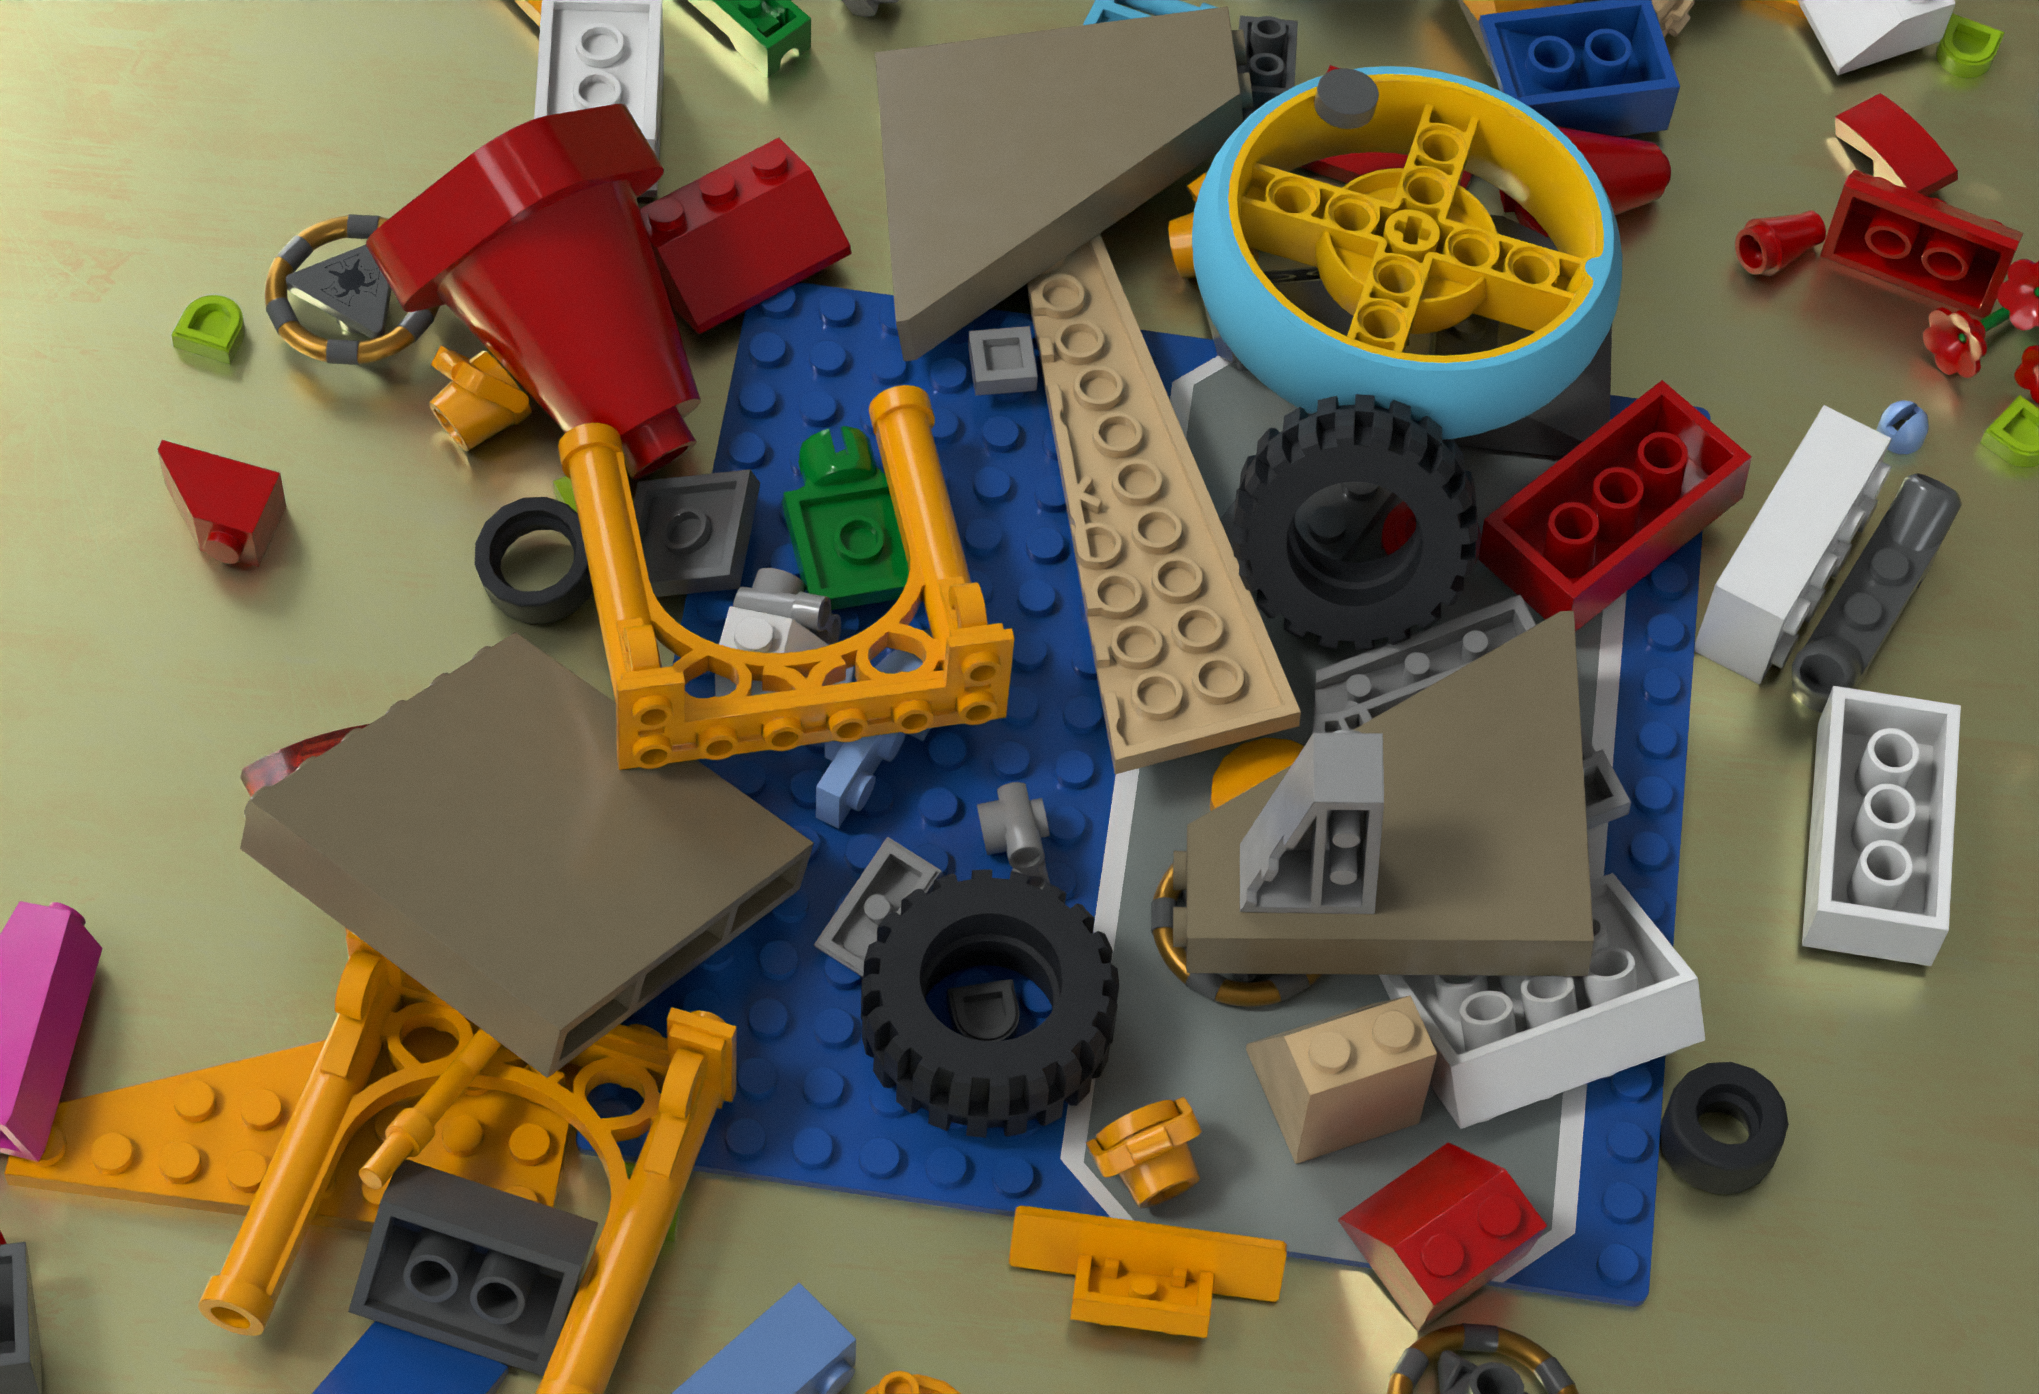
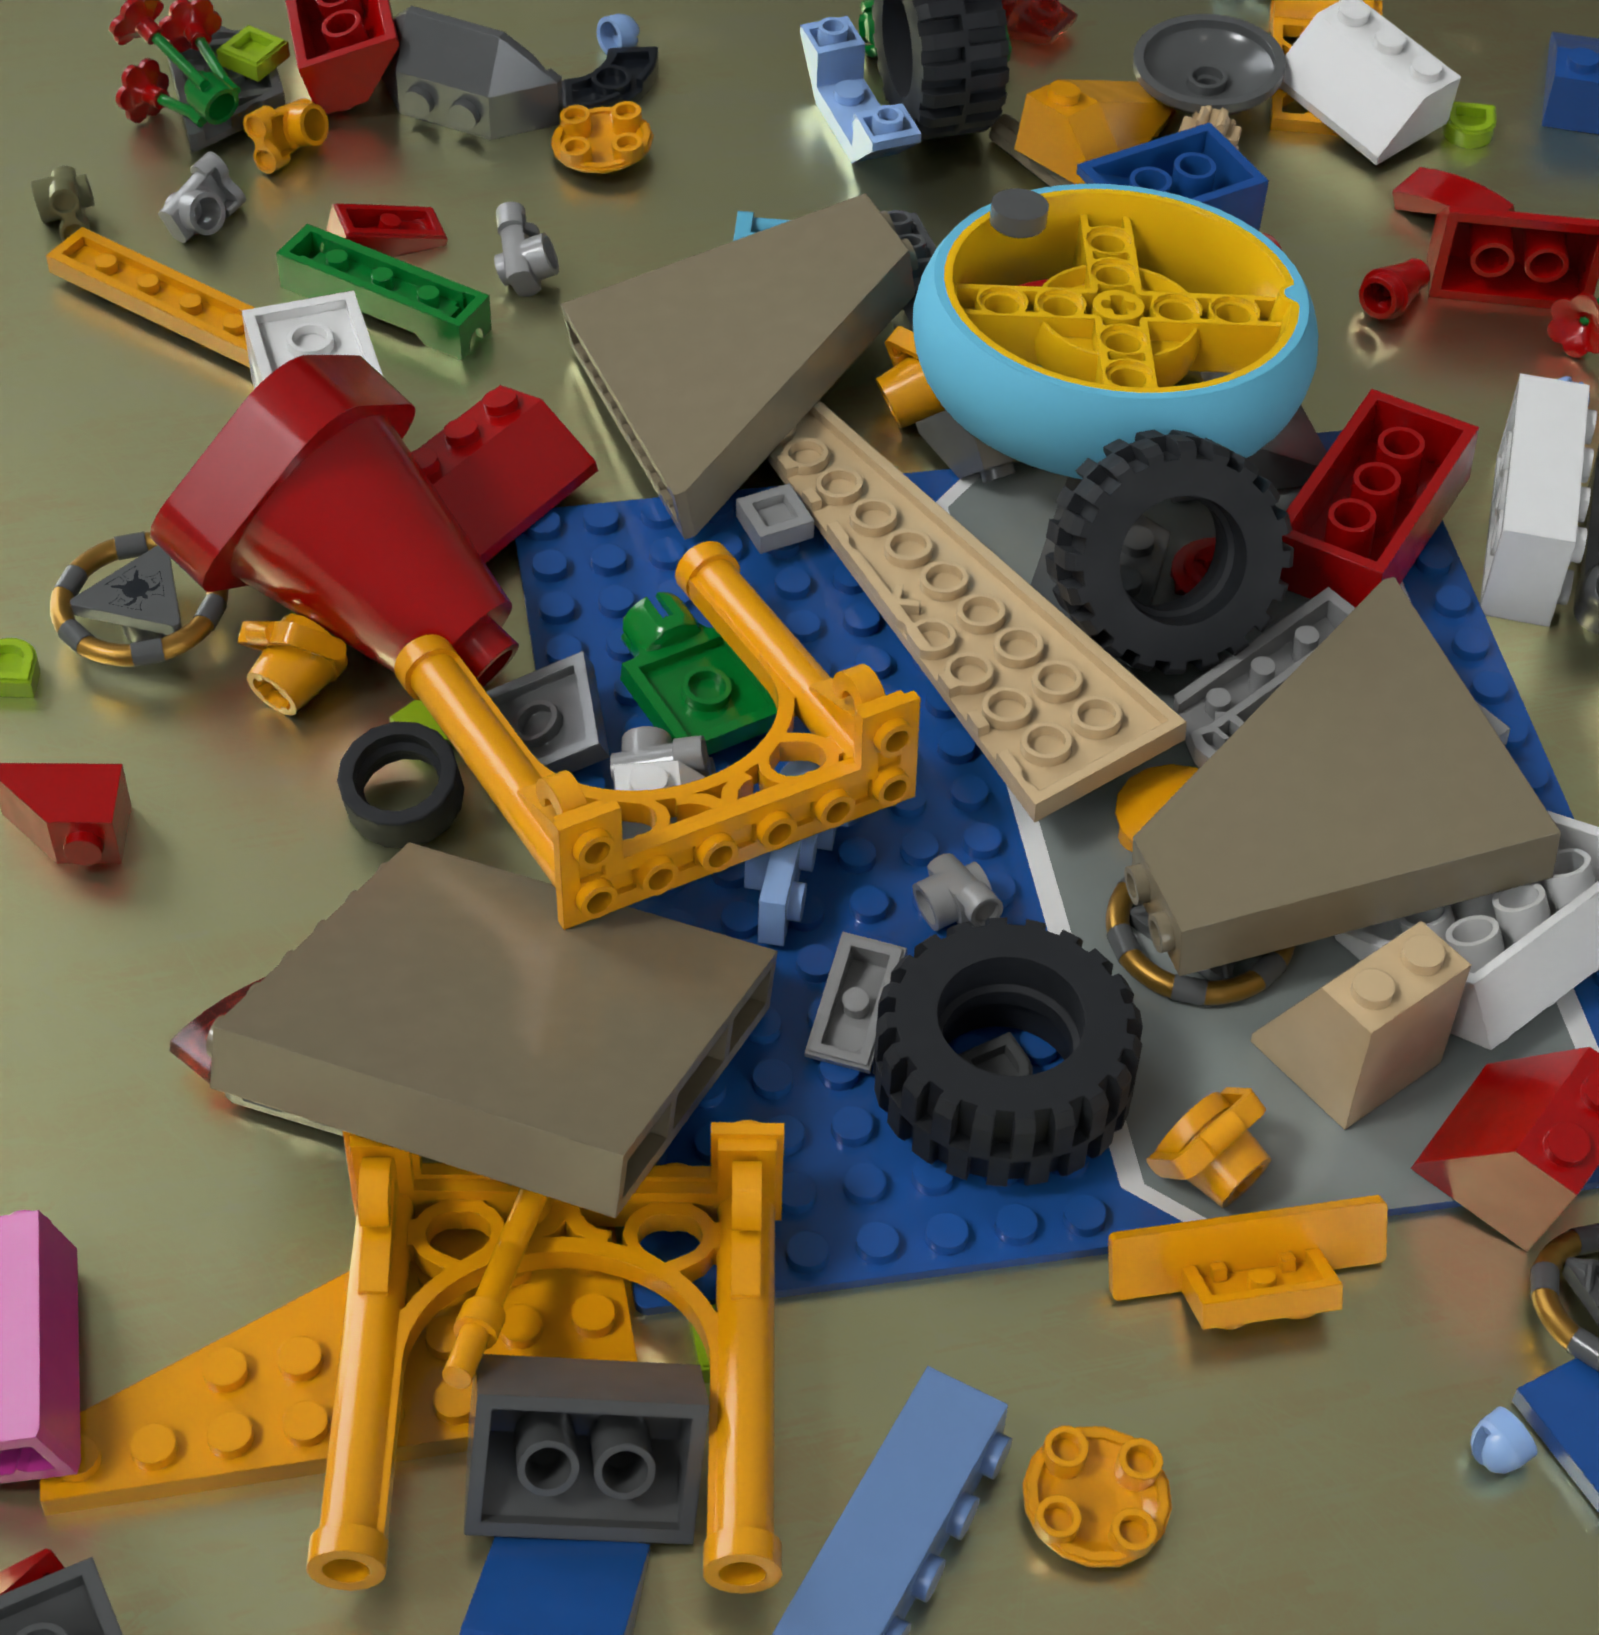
camera: 15 degrees left, 10 degrees down
light grey wedge [1240,729,1384,914] -> none

